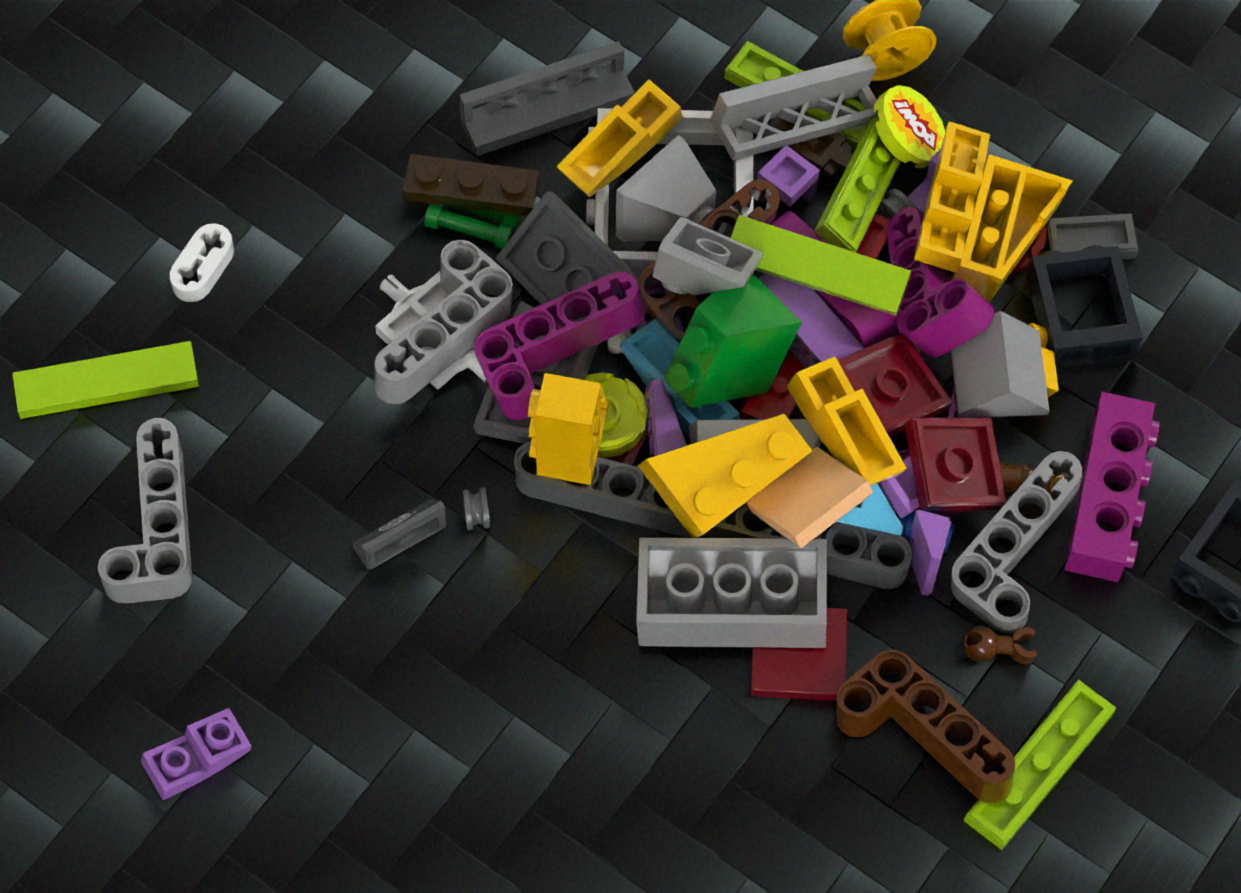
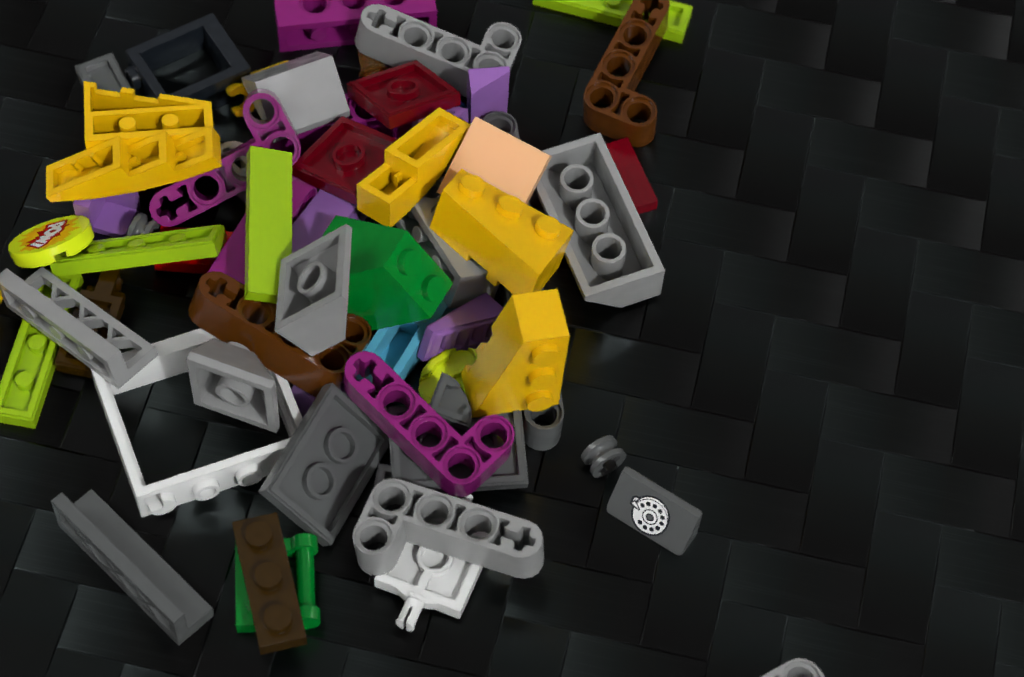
camera: 115 degrees left, 5 degrees down
medium lavender slope [141,708,251,800] -> none
yellow slope [557,79,683,197] -> none
medium lavender panel [757,145,820,207] -> none
reddish brown arm [962,625,1037,664] -> none
none -> dark grey tile [430,372,472,431]

